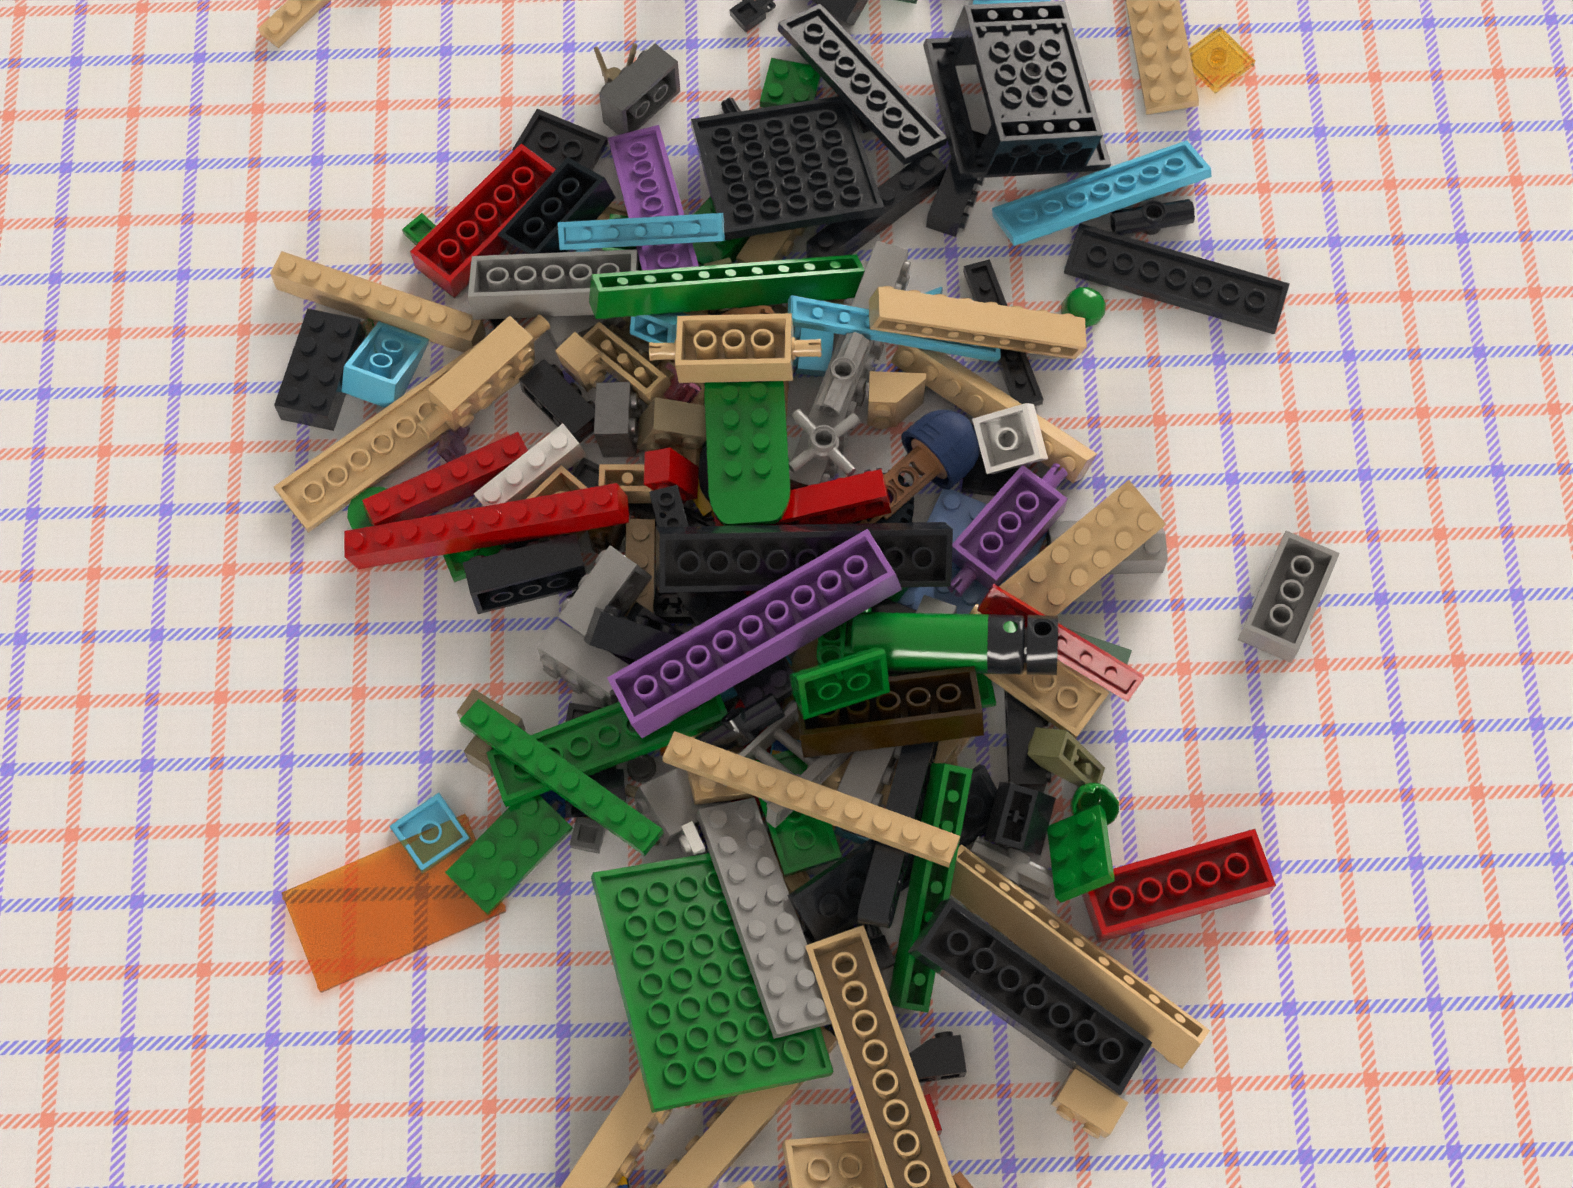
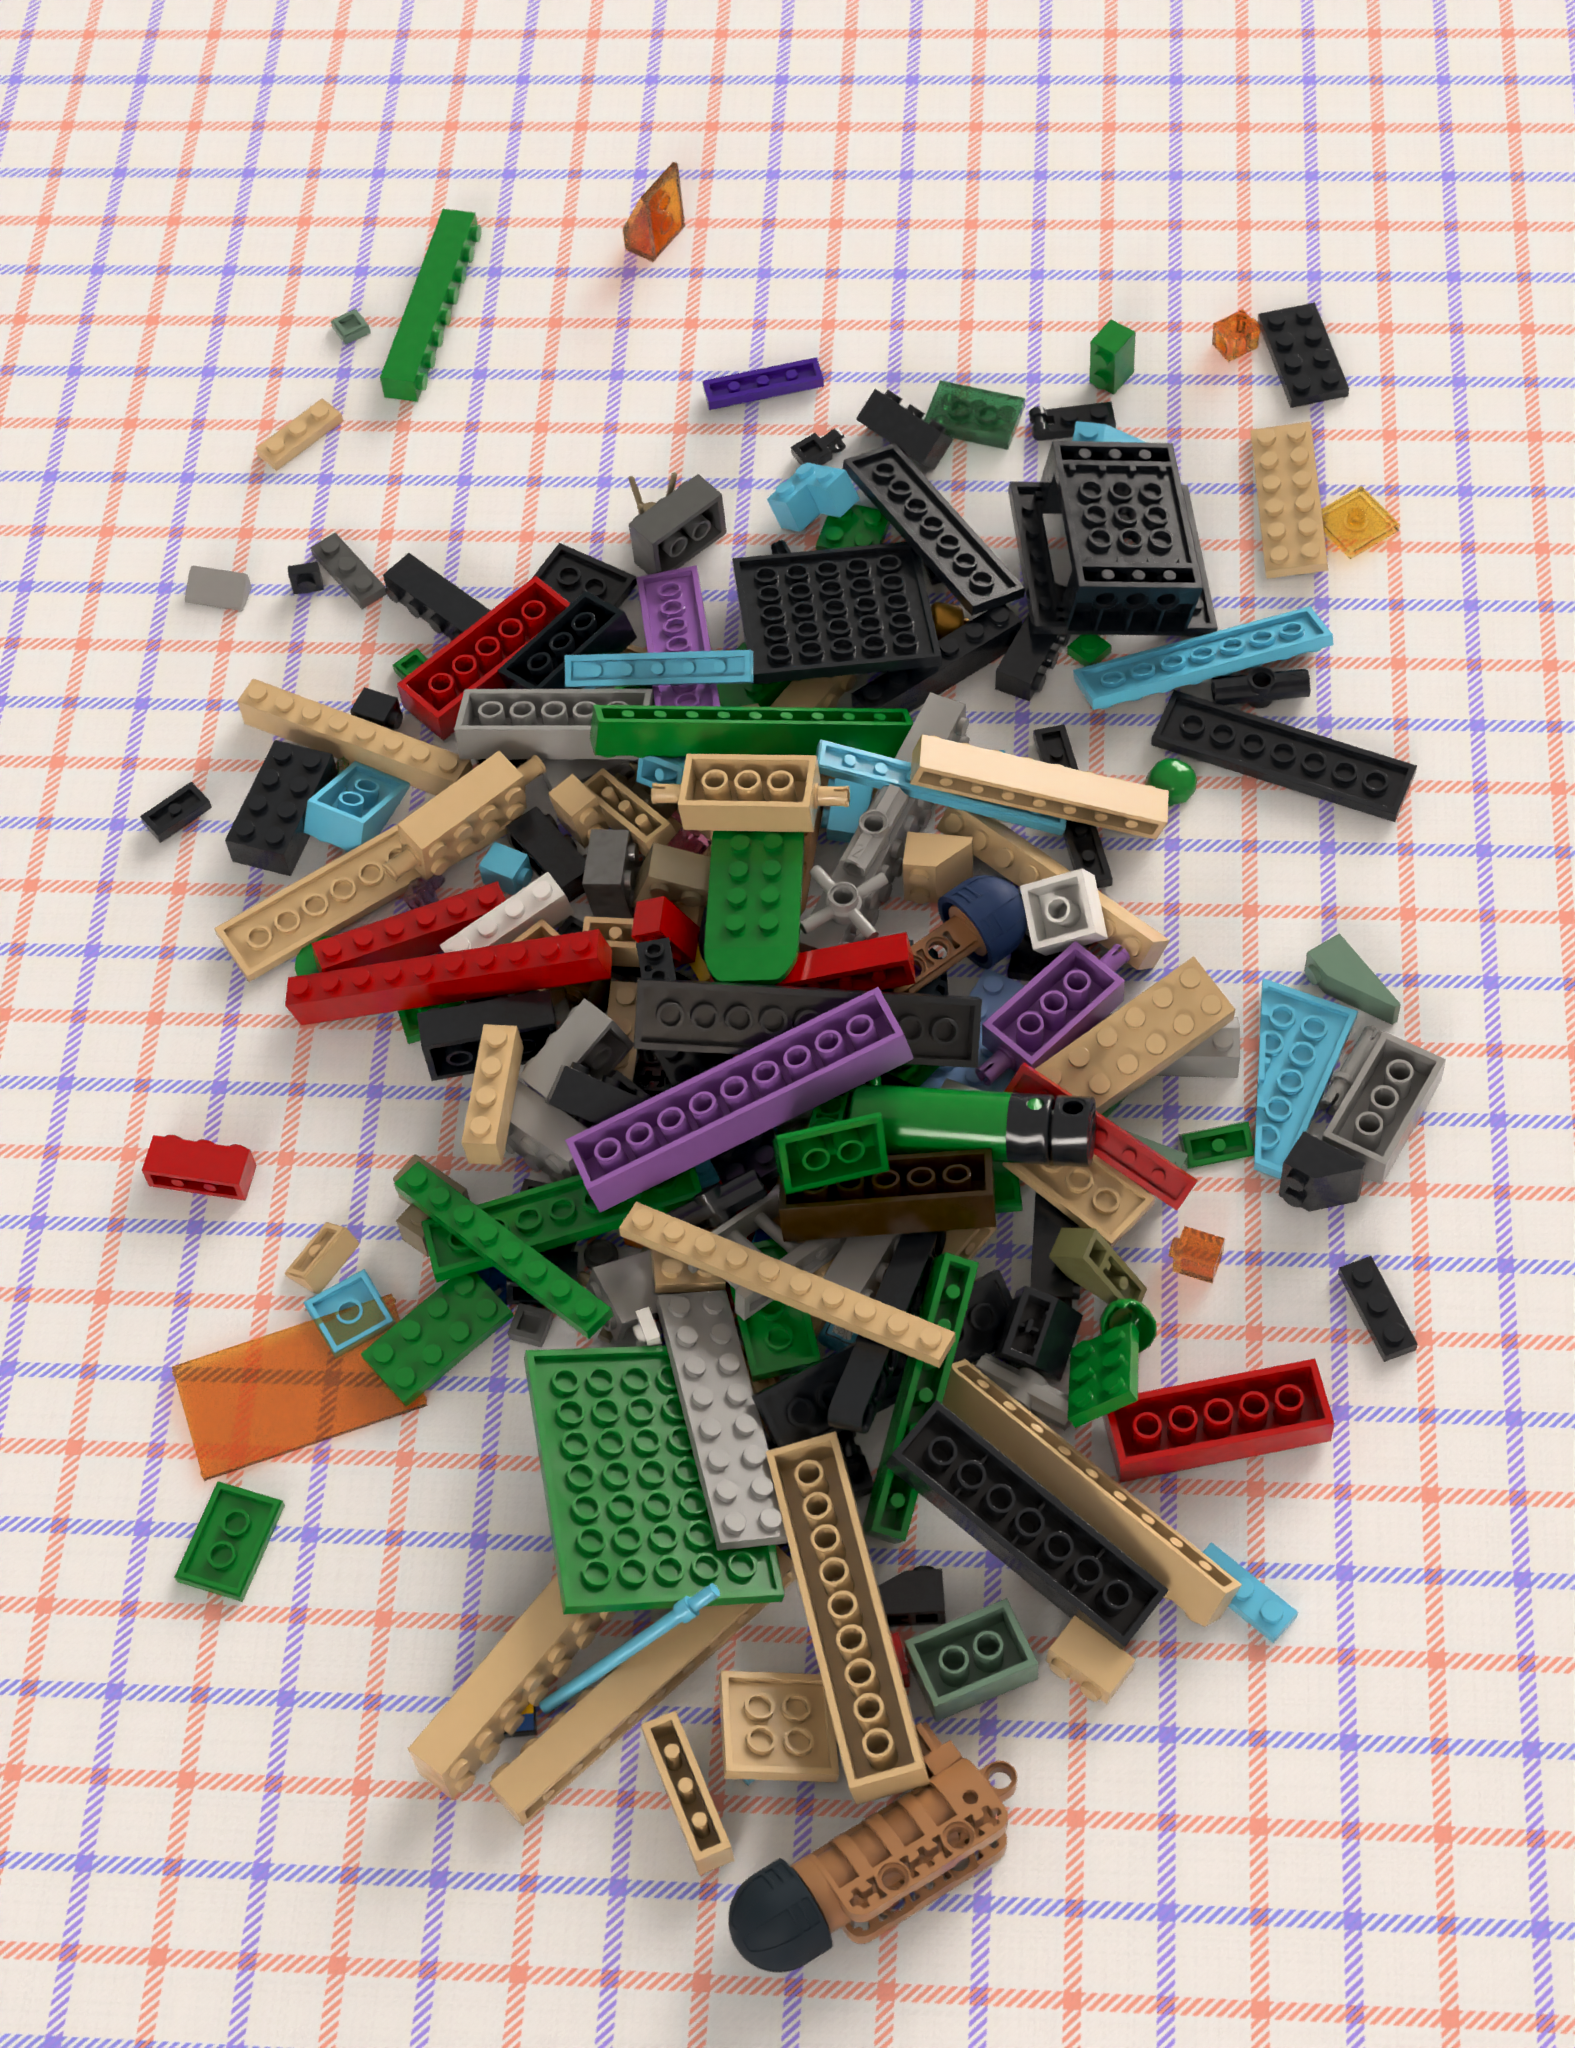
camera: 10 degrees right, 10 degrees down
none -> black plate [140,781,212,843]
none -> red brick [142,1135,257,1201]
none -> green tile [174,1481,285,1602]
none -> light grey slope [185,565,252,611]
none -> tan slope [284,1222,359,1294]
none -> black plate [287,562,324,595]
none -> dark grey plate [310,533,387,609]
none -> black brick [350,687,403,730]
none -> black brick [383,553,491,641]
none -> tan brick [461,1024,524,1165]
none -> medium azure brick [479,841,533,895]
none -> medium azure bar [539,1583,720,1714]
none -> medium azure brick [767,463,860,532]
none -> sand green brick [904,1598,1038,1723]
none -> pearl gold head [930,602,969,640]
none -> green plate [1067,635,1112,667]
none -> clear orange brick [1168,1226,1225,1284]
none -> green slope [1178,1121,1254,1169]
none -> medium azure plate [1203,1542,1298,1643]
none -> medium azure wing [1254,978,1358,1179]
none -> black slope [1279,1131,1366,1212]
none -> sand green slope [1304,933,1401,1025]
none -> light grey pin [1319,1026,1382,1116]
none -> black plate [1338,1256,1418,1362]

